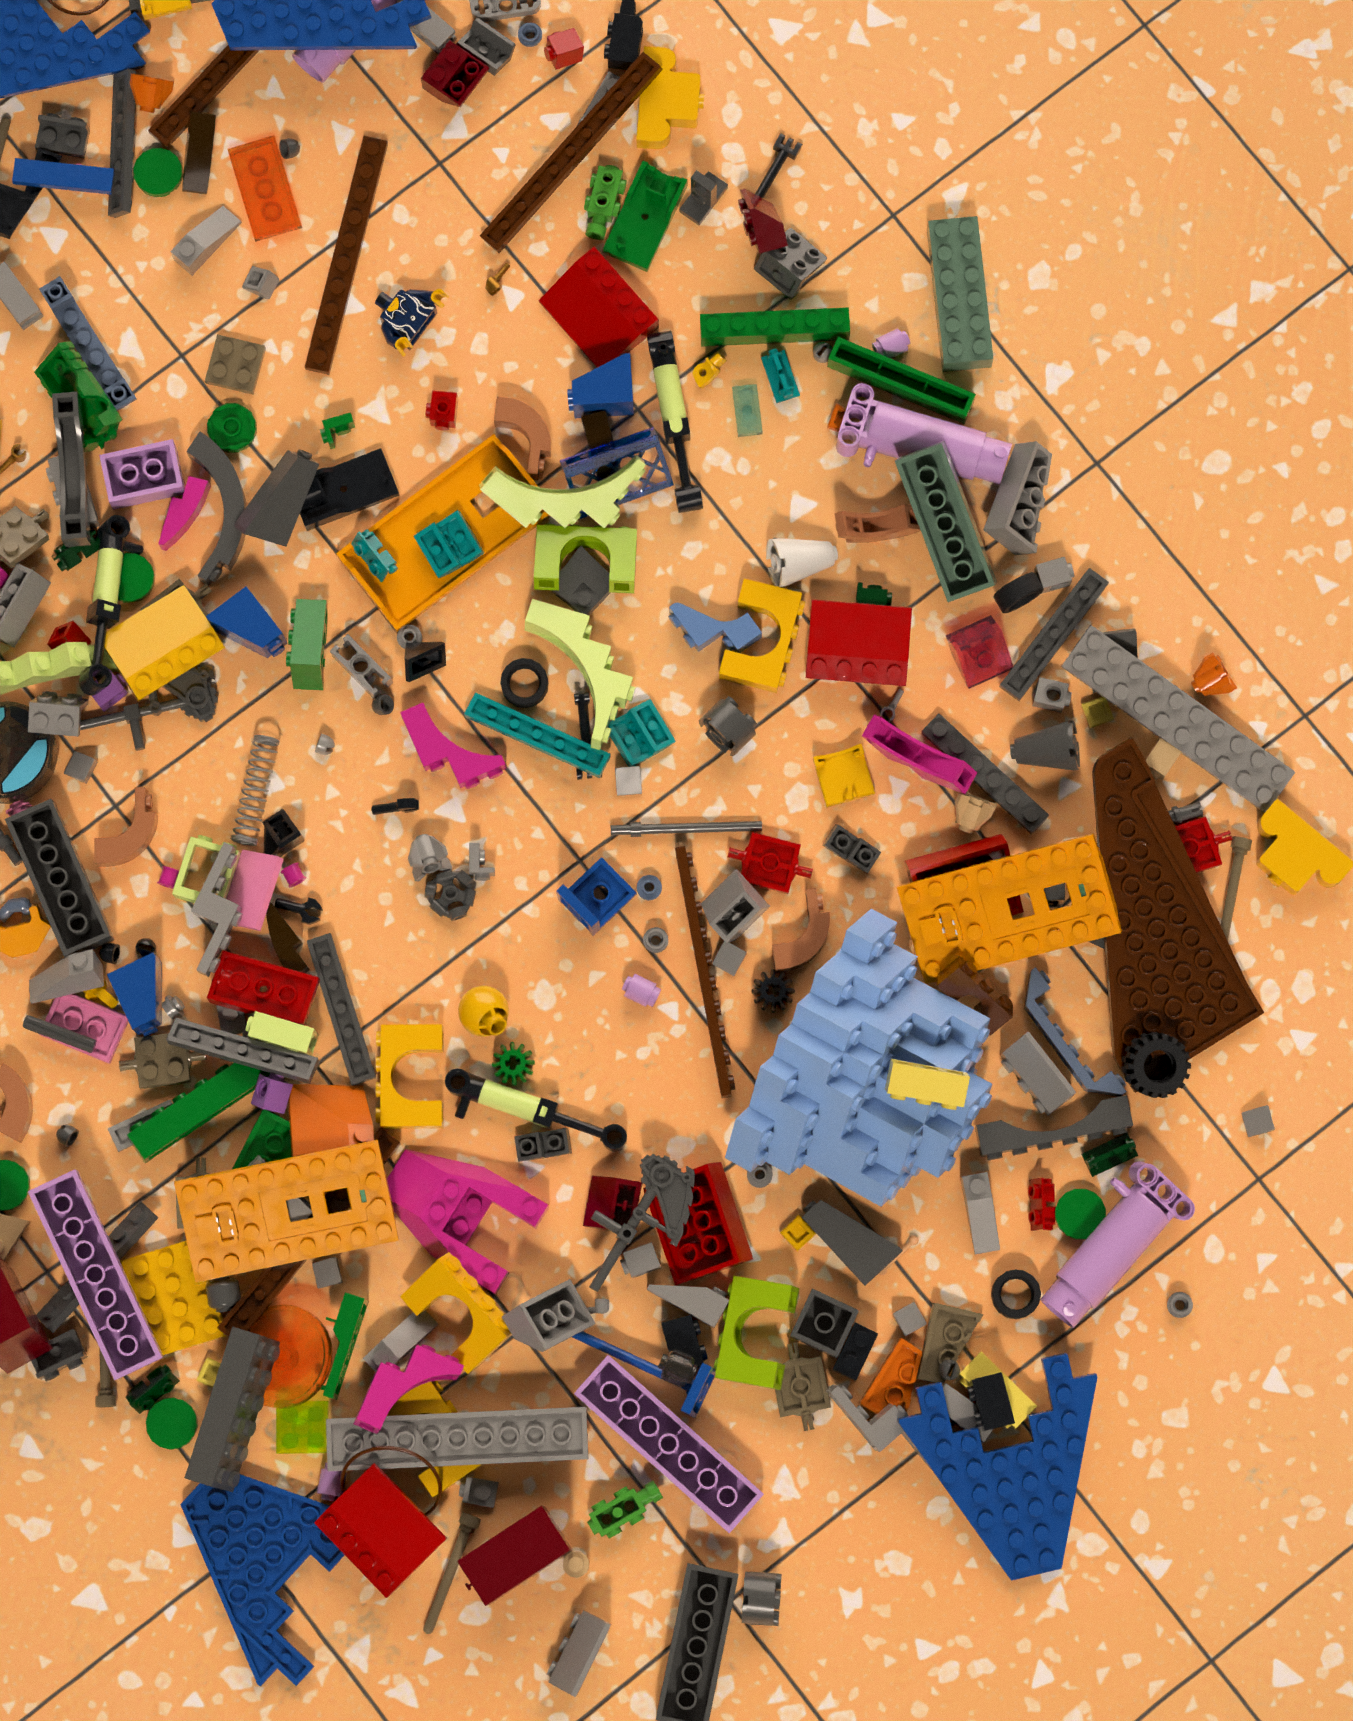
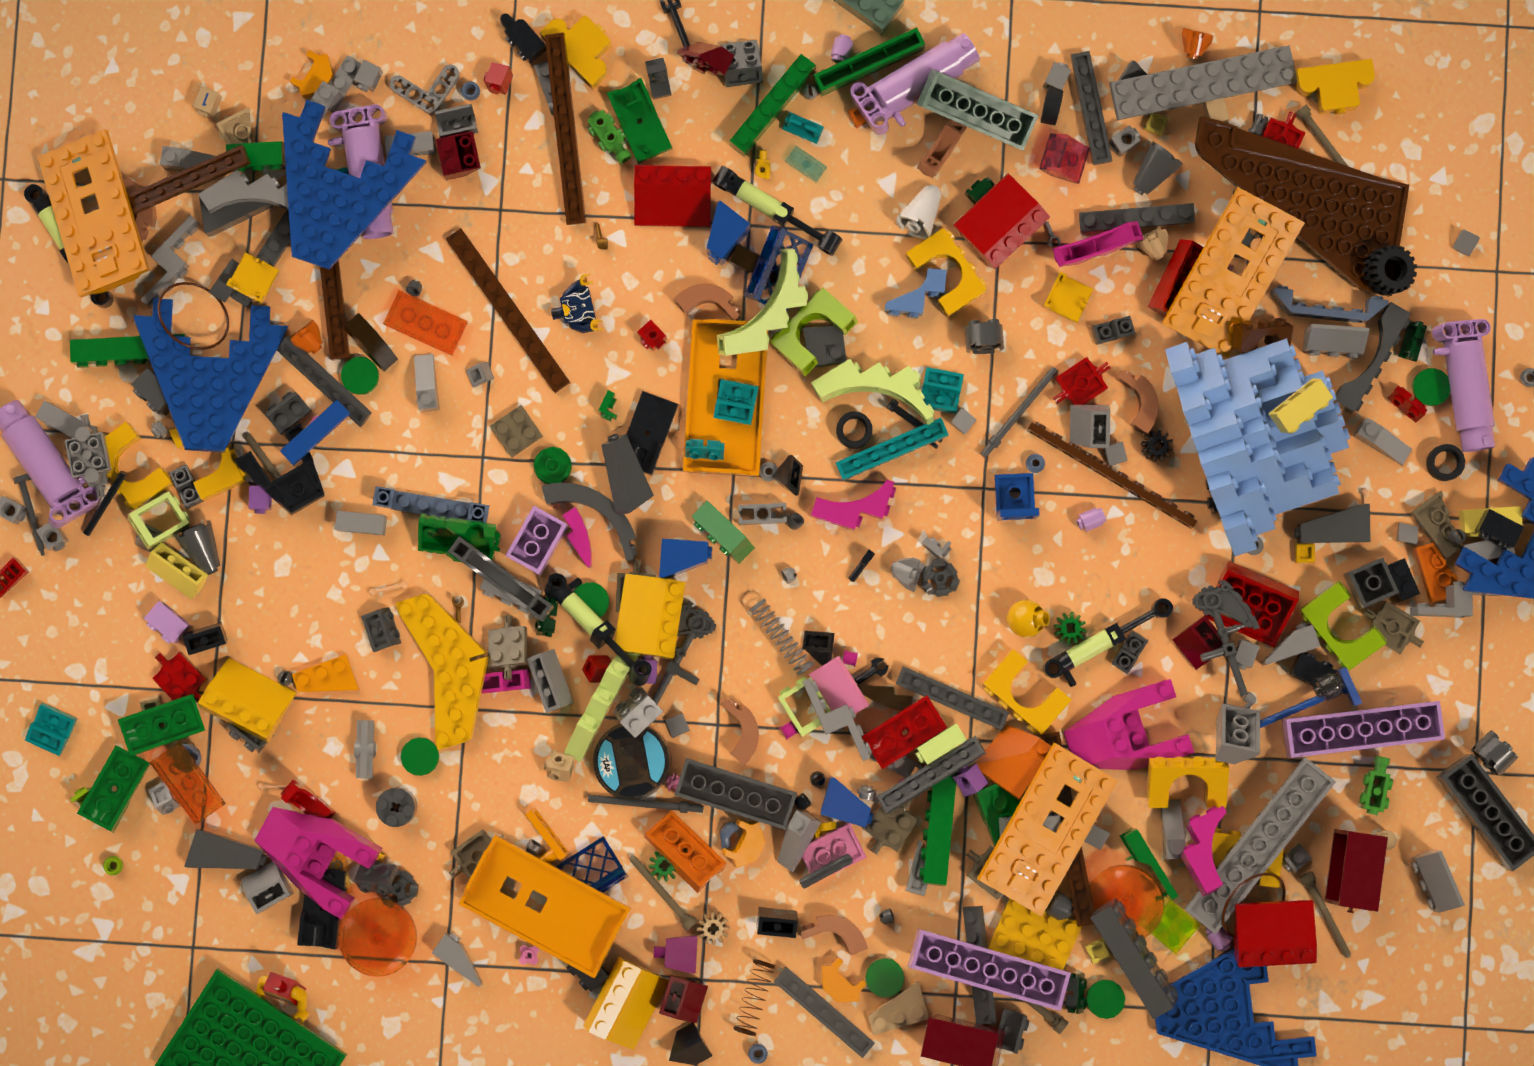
camera: 50 degrees left, 5 degrees up
light grey plate [643,927,668,953] -> none
light grey wedge [983,441,1052,555] -> none

